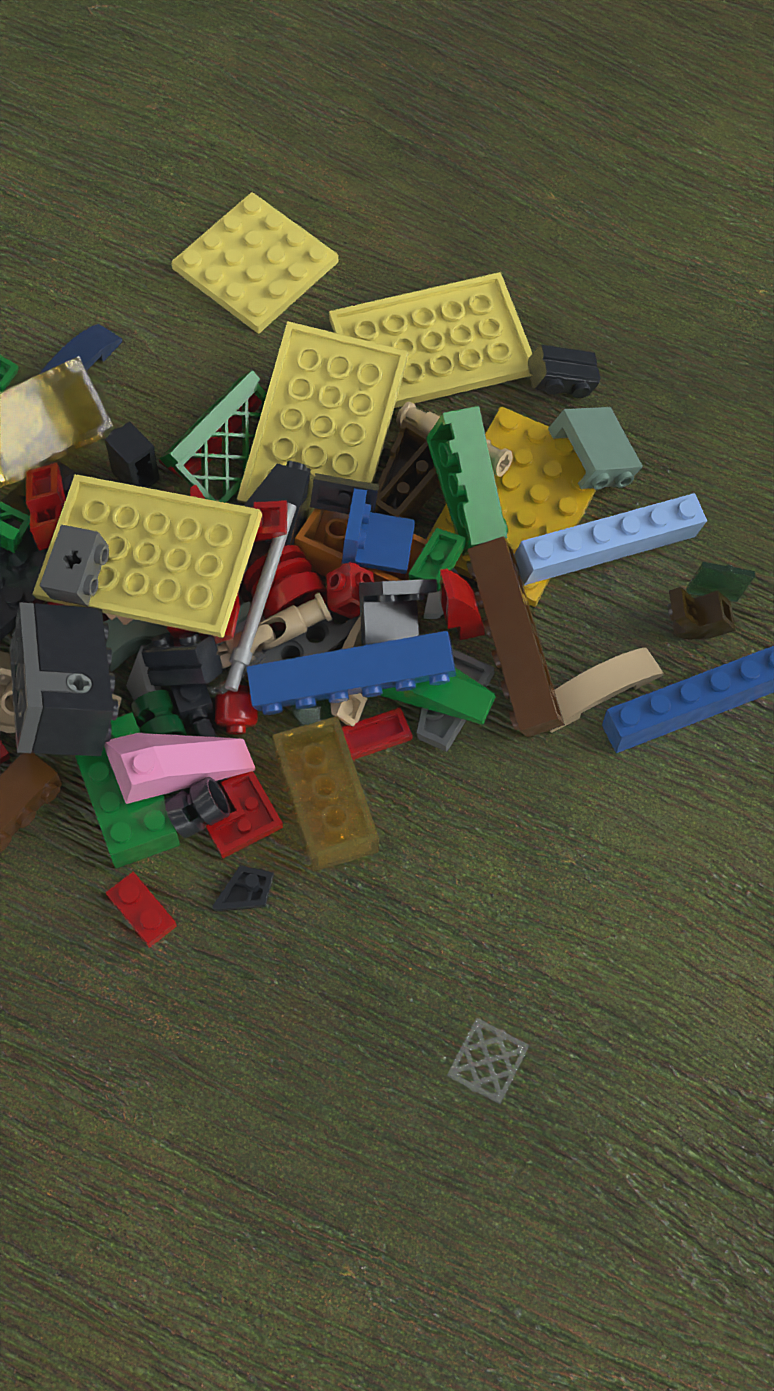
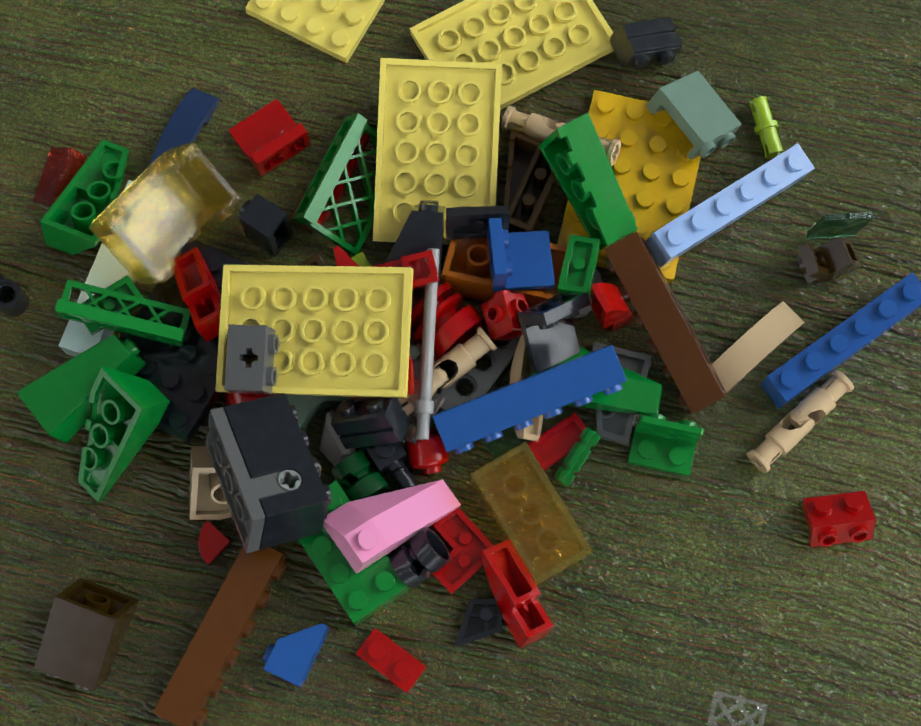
camera: 10 degrees left, 10 degrees up
none -> red bracket [229,99,311,177]
none -> blue slope [262,623,330,688]
none -> red slope [480,540,554,649]
none -> green axle [555,427,601,486]
none -> green bracket [627,413,704,477]
none -> tan piece [747,369,854,473]
none -> lime pin [748,96,784,159]
none -> red bracket [802,491,876,547]

